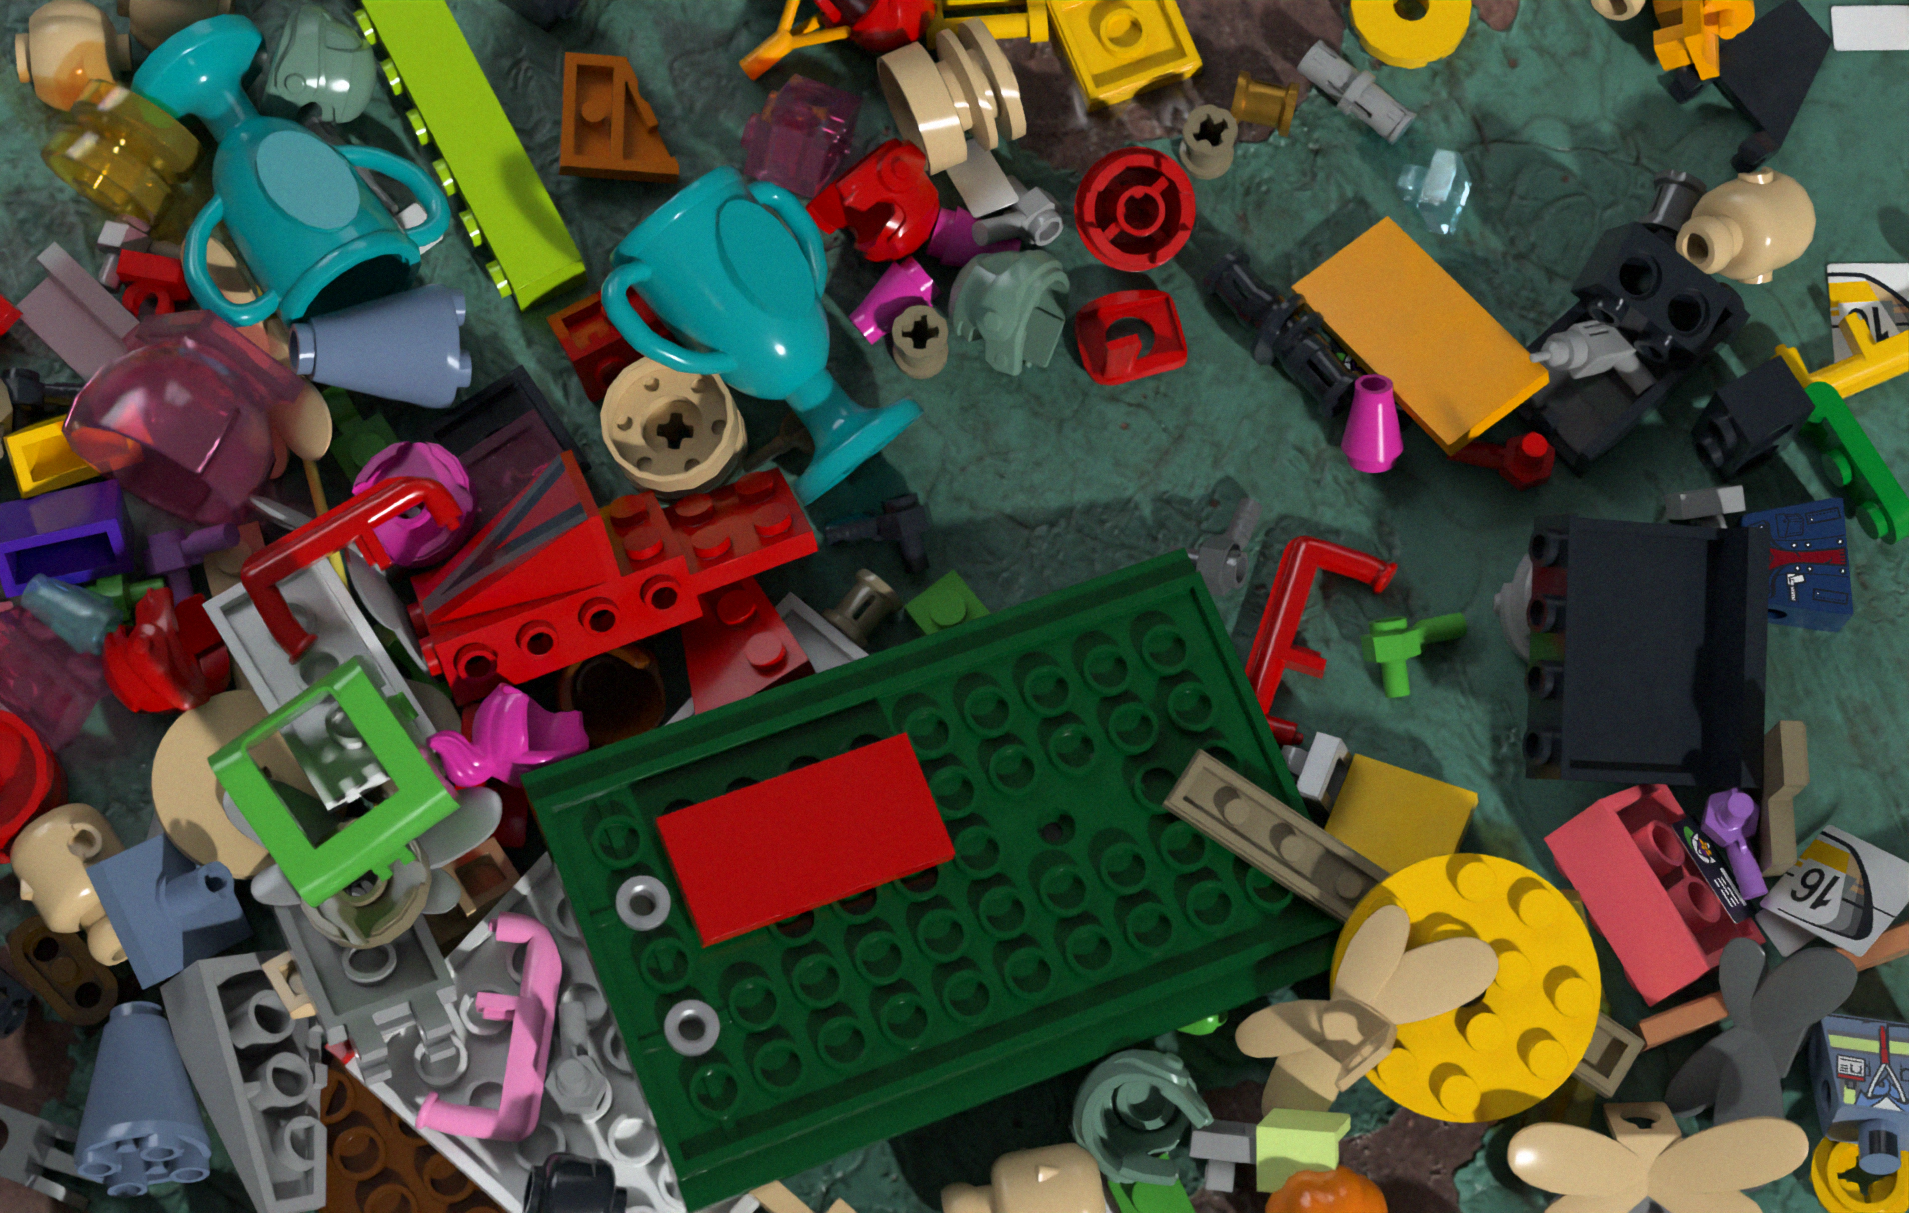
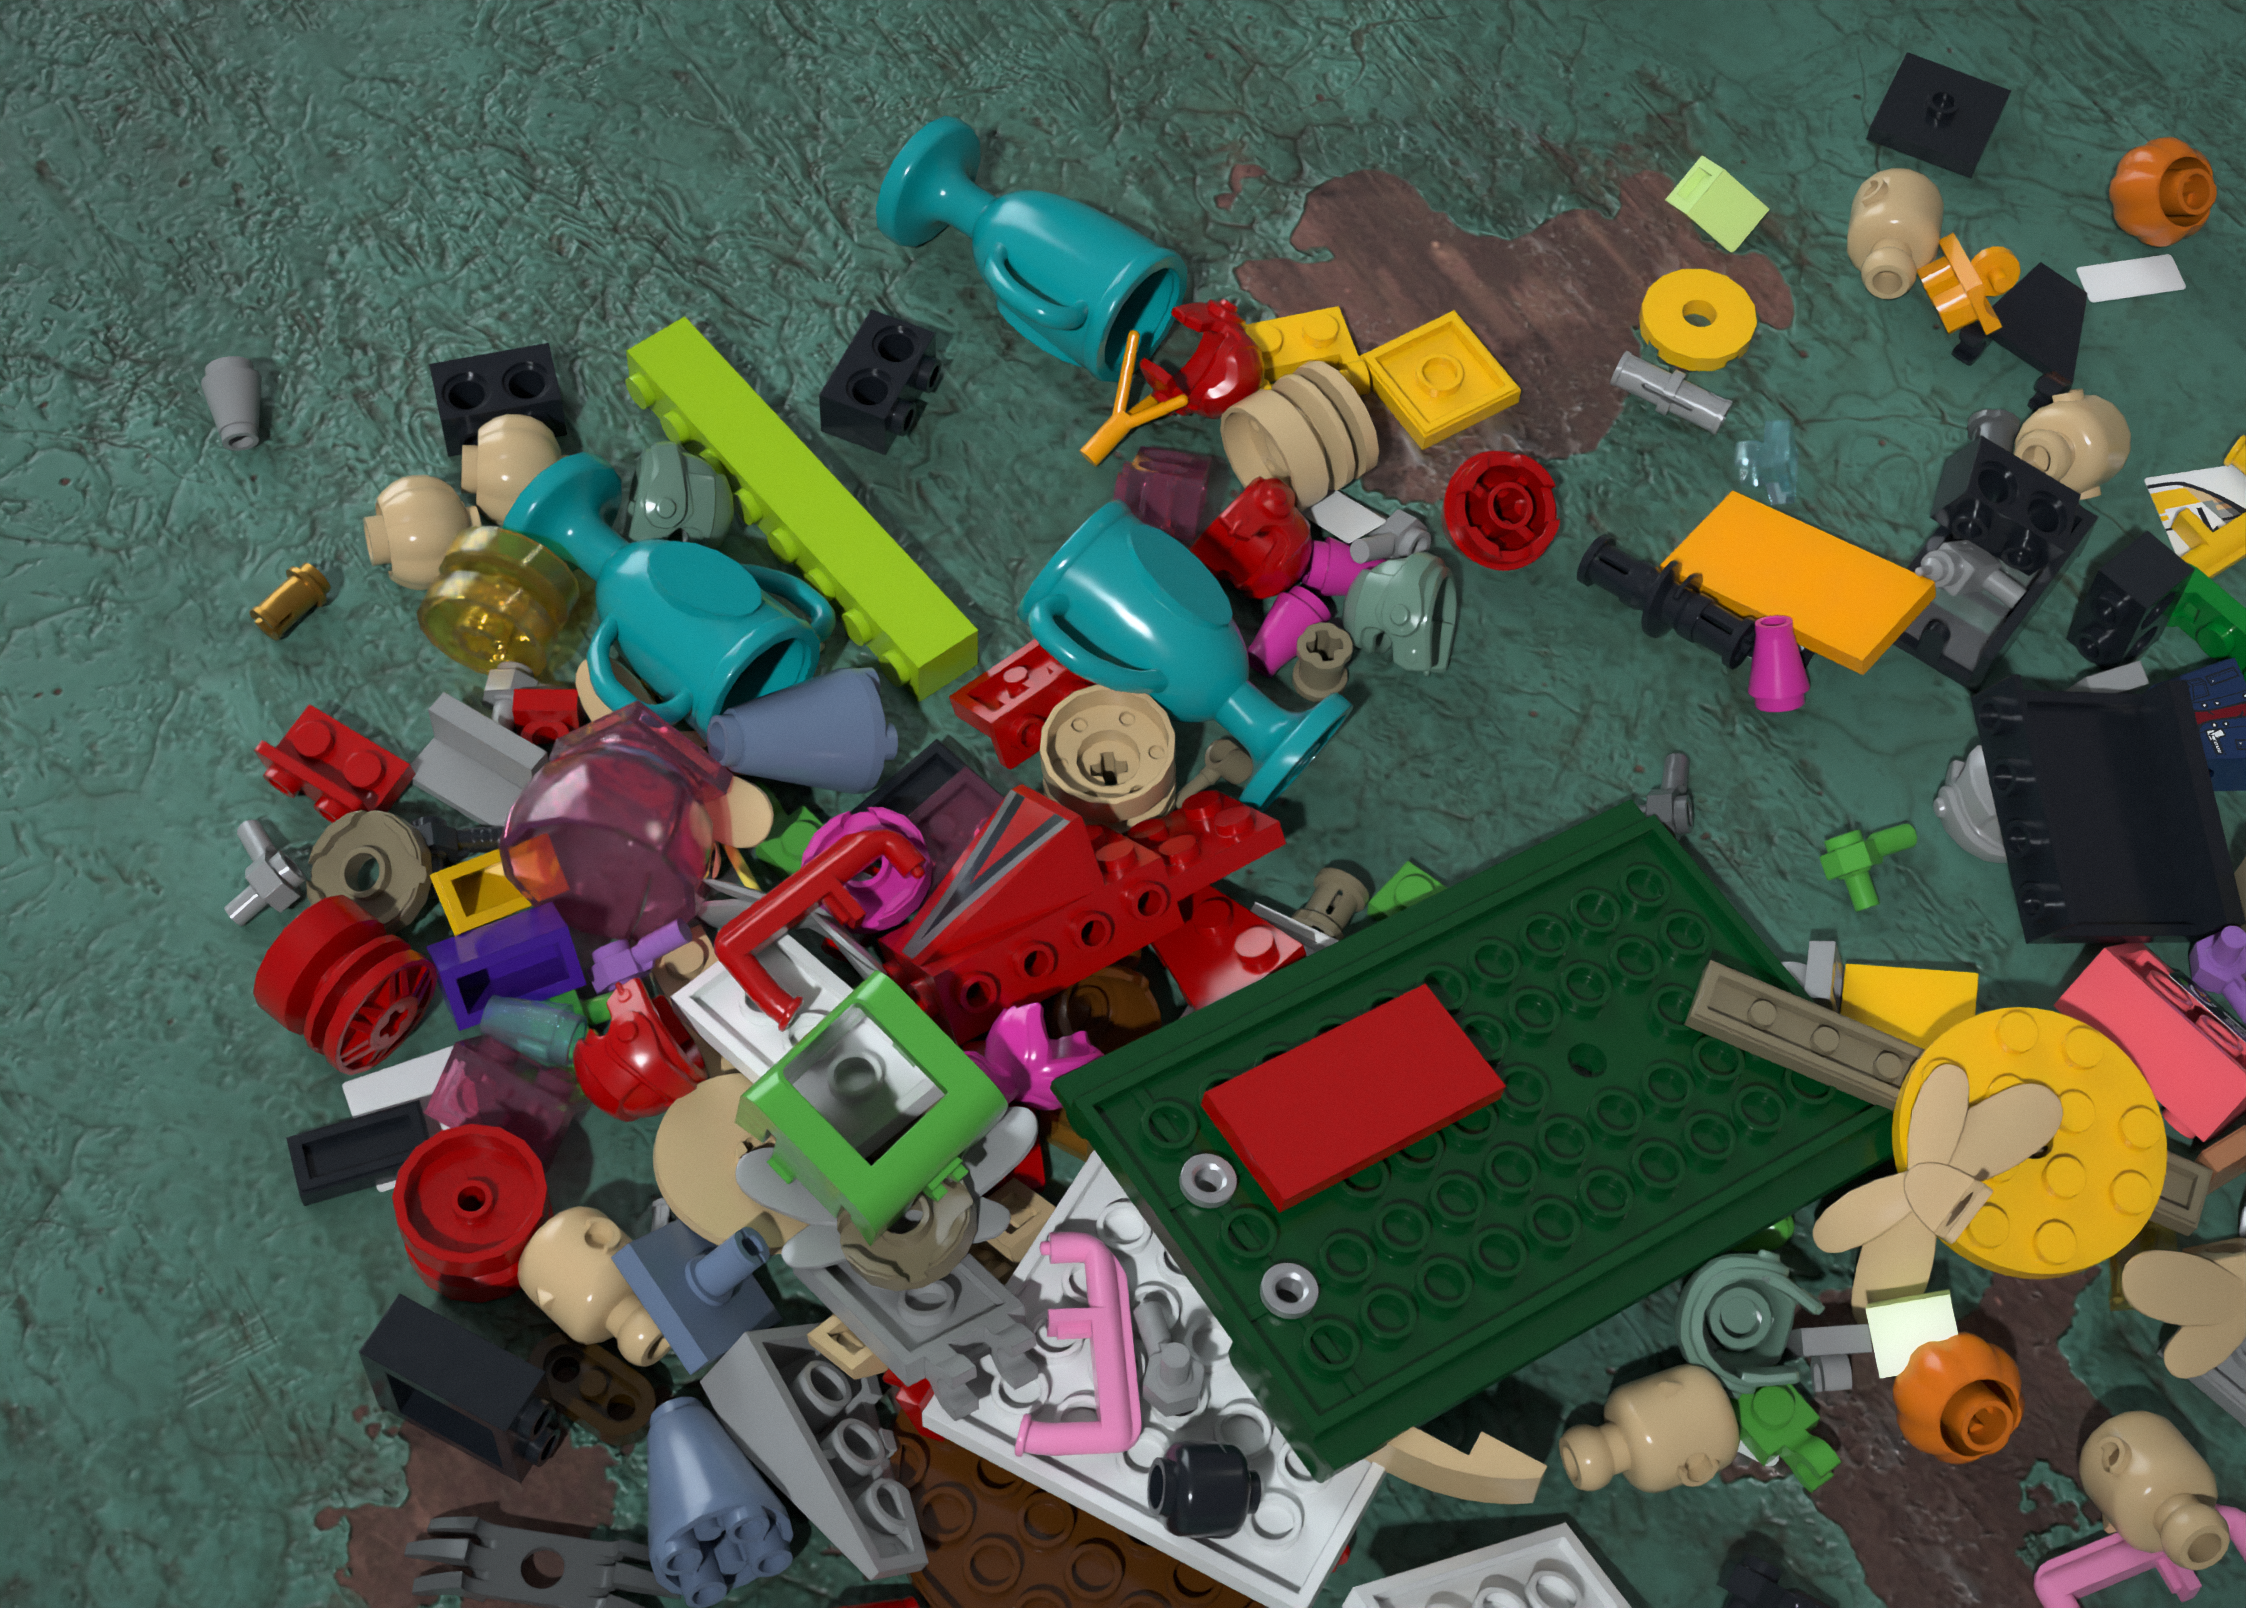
camera: 15 degrees left, 15 degrees down
orange wing [559,52,679,184] -> none
black piece [824,492,934,574] -> none
red piece [1073,290,1188,386] -> none
dark tan bush [1179,104,1238,180] -> none
pearl gold bush [1230,70,1300,137] -> none
red piece [1245,535,1398,749] -> none
red piece [1446,431,1556,491] -> none

